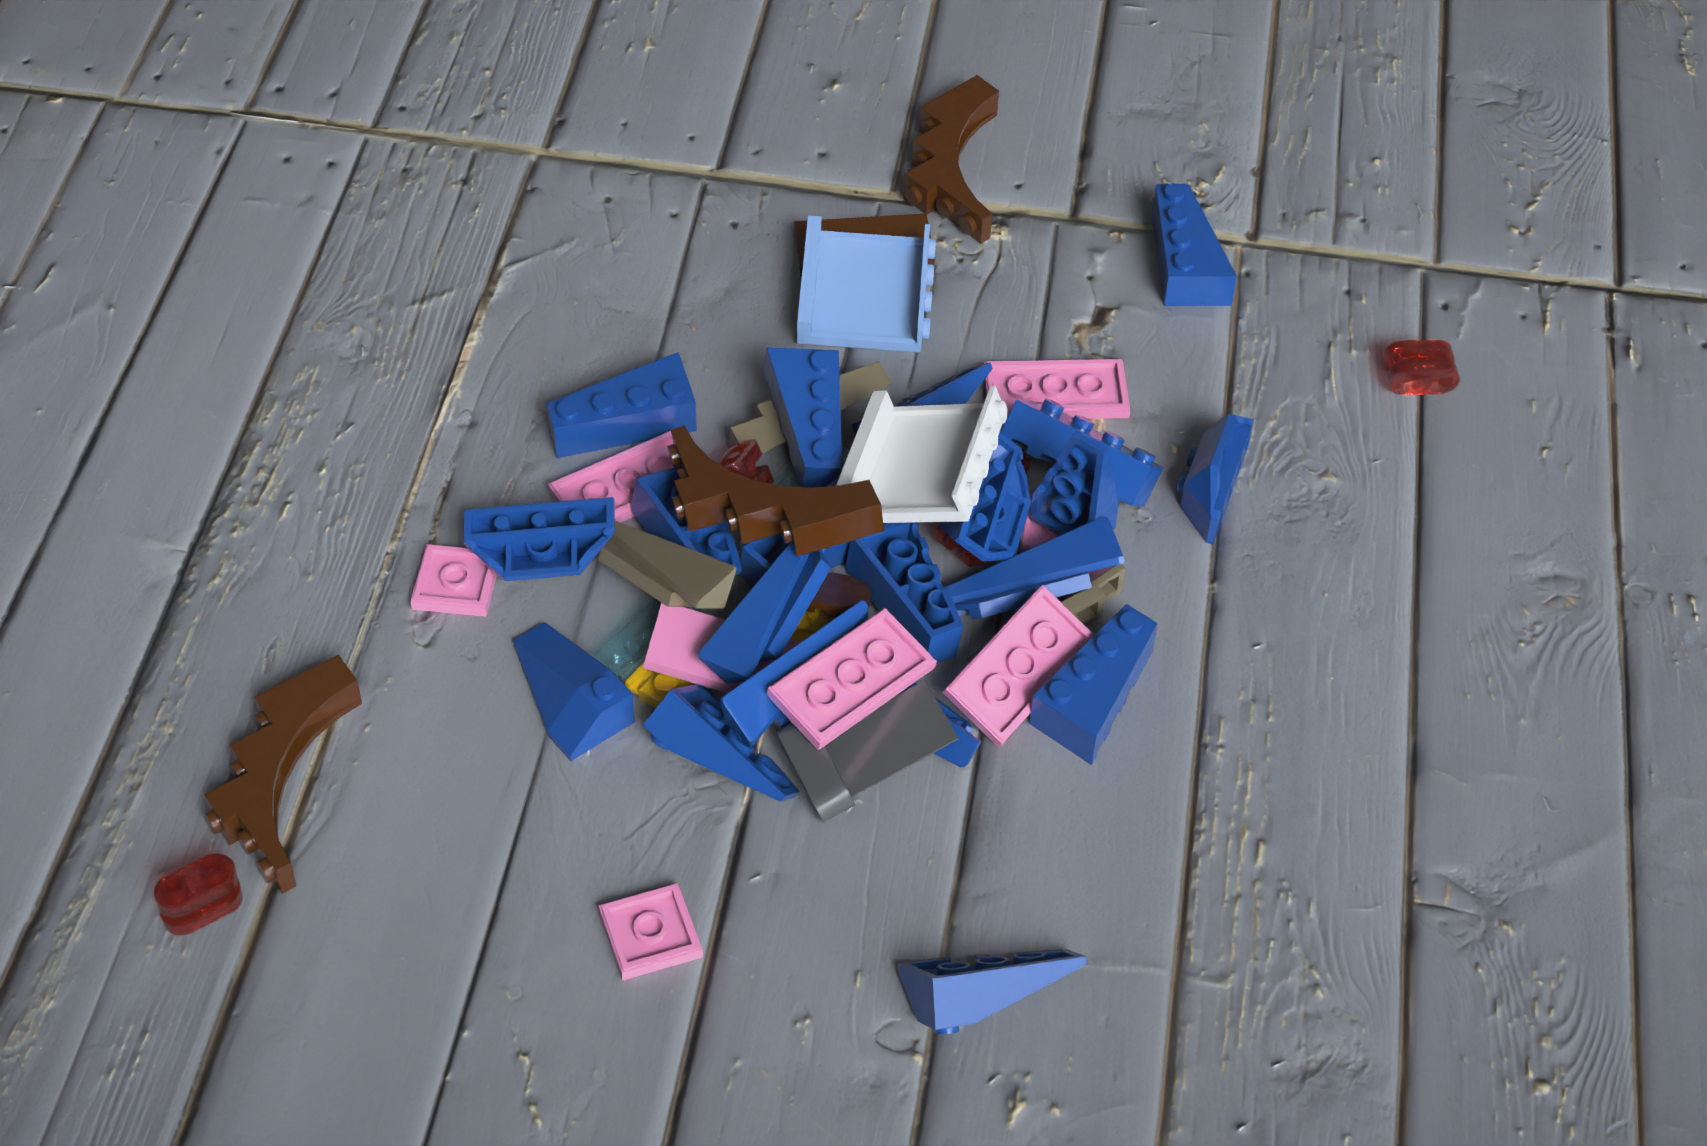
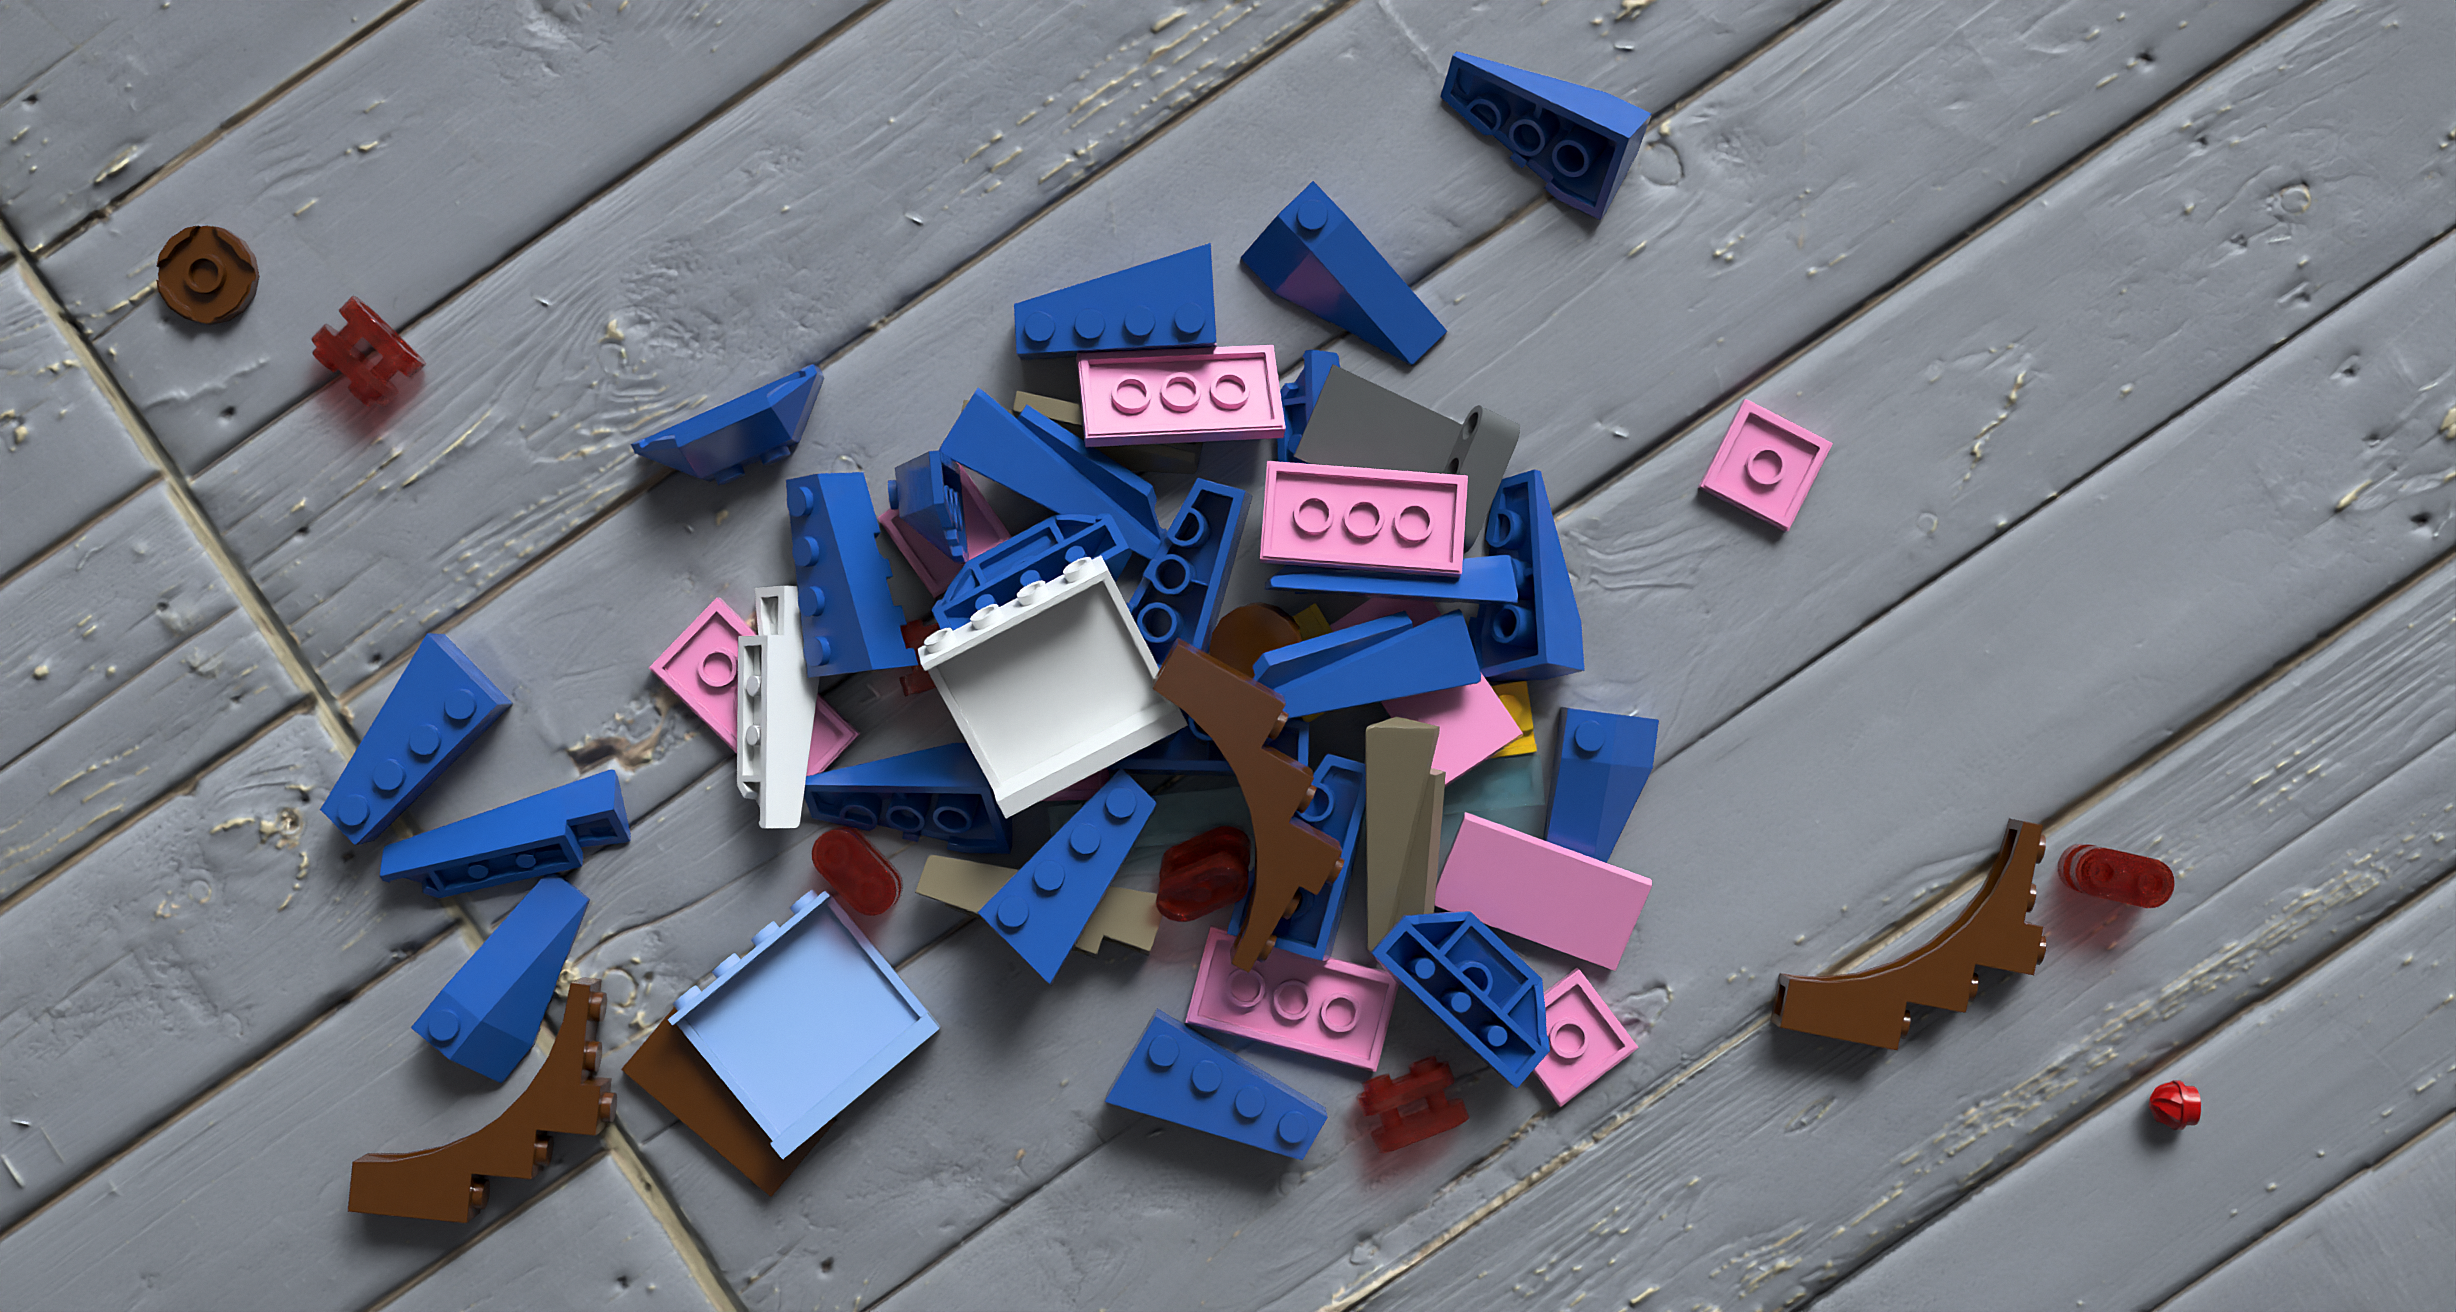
camera: 135 degrees left, 40 degrees up
none -> reddish brown tile [156,225,260,325]
none -> blue wedge [380,769,631,898]
none -> blue wedge [411,872,590,1083]
none -> white wedge [737,586,820,828]
none -> clear red brick [812,826,903,916]
none -> blue wedge [1241,181,1447,366]
none -> clear red brick [1356,1056,1470,1153]
none -> bright pink tile [1434,812,1652,971]
none -> red plate [2149,1080,2201,1130]

